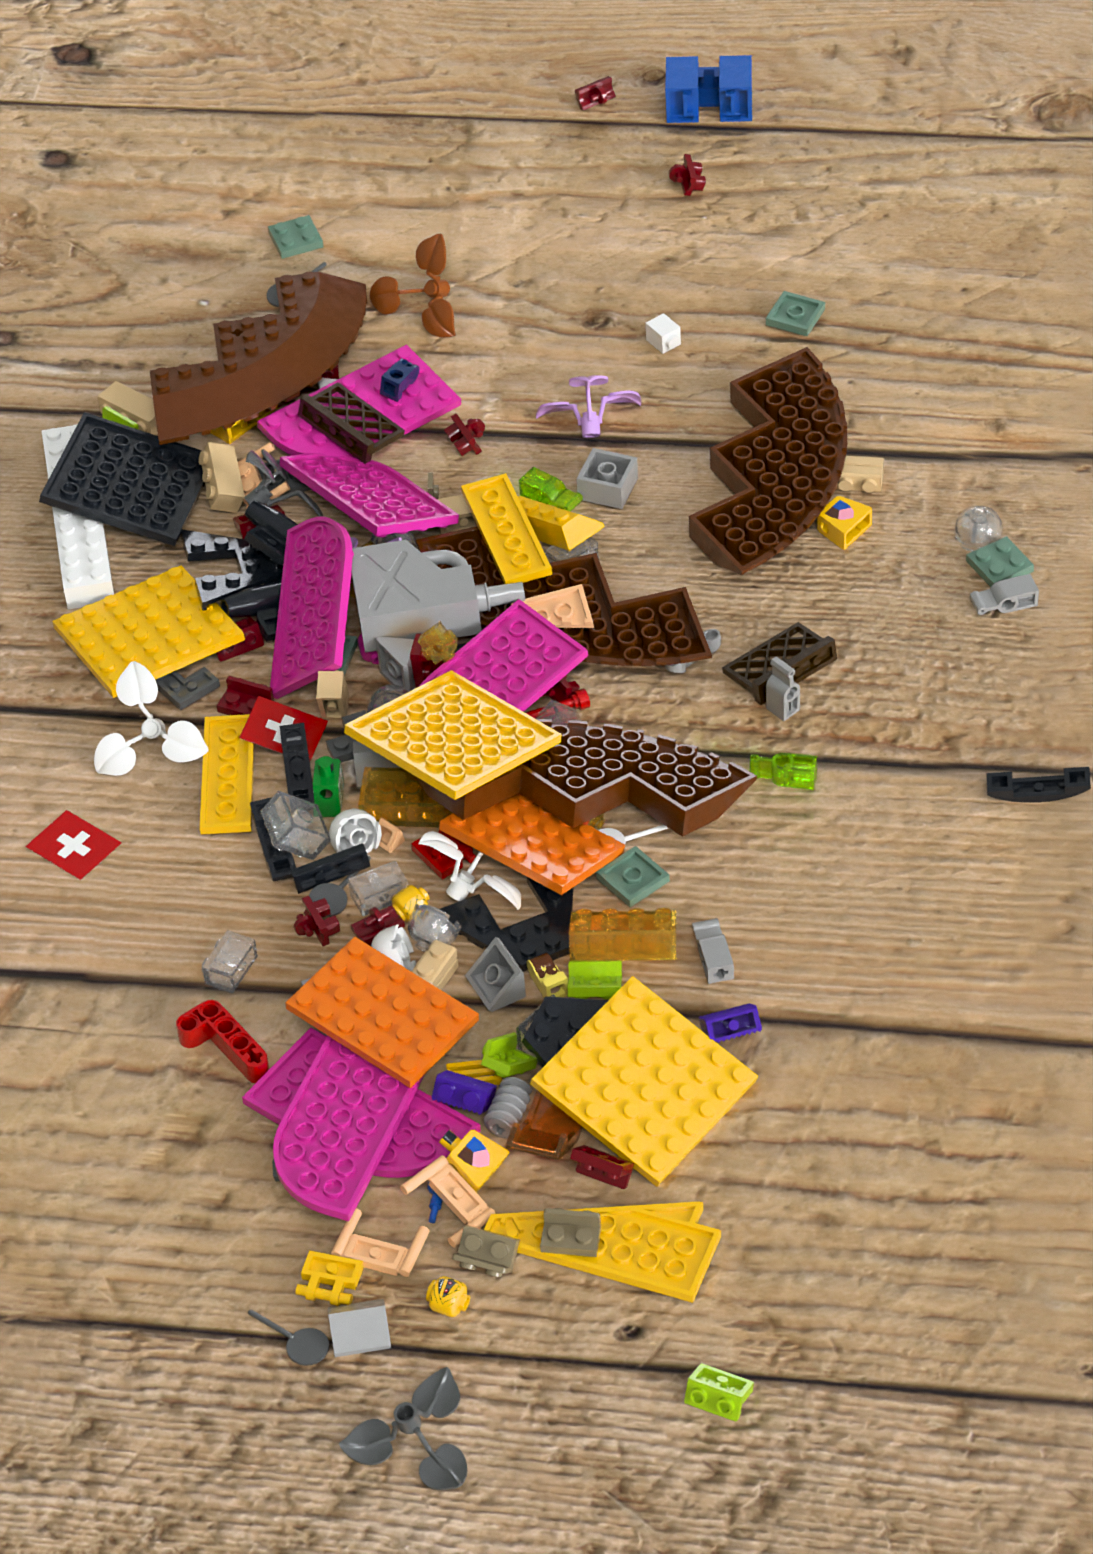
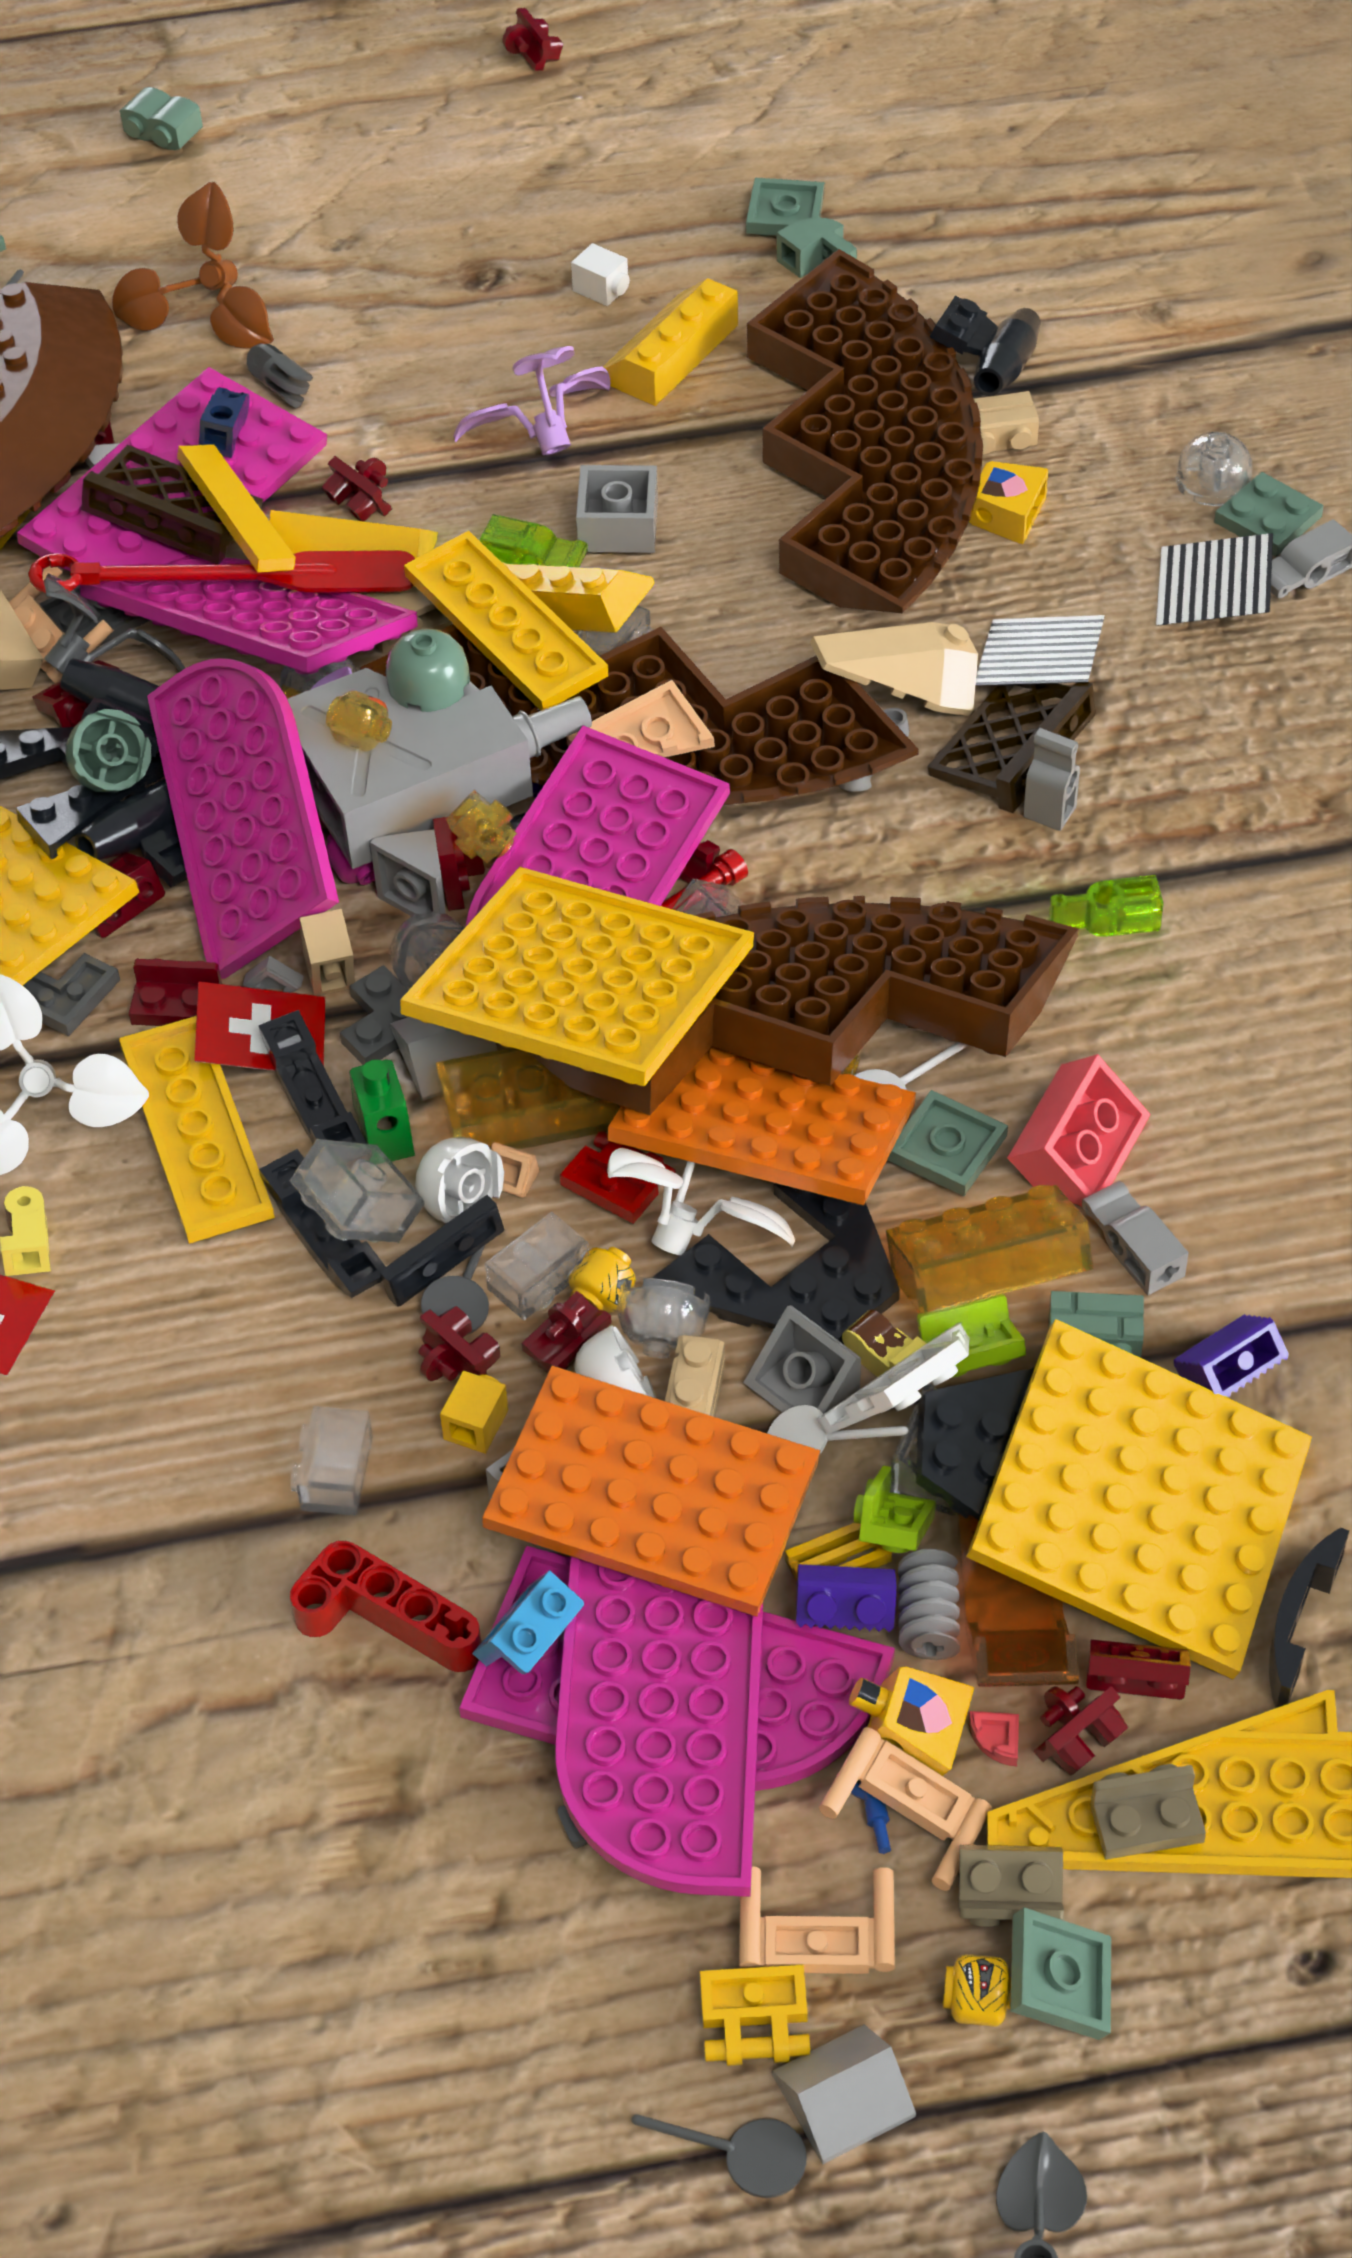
camera: 20 degrees left, 5 degrees up
none -> light yellow leg [0,1186,51,1276]
none -> red piece [28,550,415,594]
none -> sand green cylinder [66,709,151,793]
none -> sand green brick [120,87,203,150]
none -> yellow tile [177,445,296,572]
none -> light grey tile [243,955,304,992]
none -> dark grey arm [246,343,313,408]
none -> yellow slope [269,510,438,559]
none -> clear yellow head [326,690,392,752]
none -> sand green cylinder [386,629,470,712]
none -> yellow brick [440,1370,509,1454]
none -> dark azure bracket [472,1570,584,1675]
none -> yellow slope [603,278,738,407]
none -> white piece [767,1405,908,1454]
none -> sand green brick [777,217,857,278]
none -> tan wedge [810,622,978,716]
none -> white wing [817,1322,970,1435]
none -> black plate [930,295,1041,396]
none -> coral tile [969,1711,1019,1767]
none -> sticker [975,615,1105,686]
none -> coral slope [1007,1054,1151,1207]
none -> sand green plate [1010,1907,1111,2040]
none -> dark red hips [1034,1686,1129,1776]
none -> sand green brick [1048,1291,1144,1358]
none -> sticker [1156,533,1273,626]
none -> black slope [1269,1527,1350,1708]

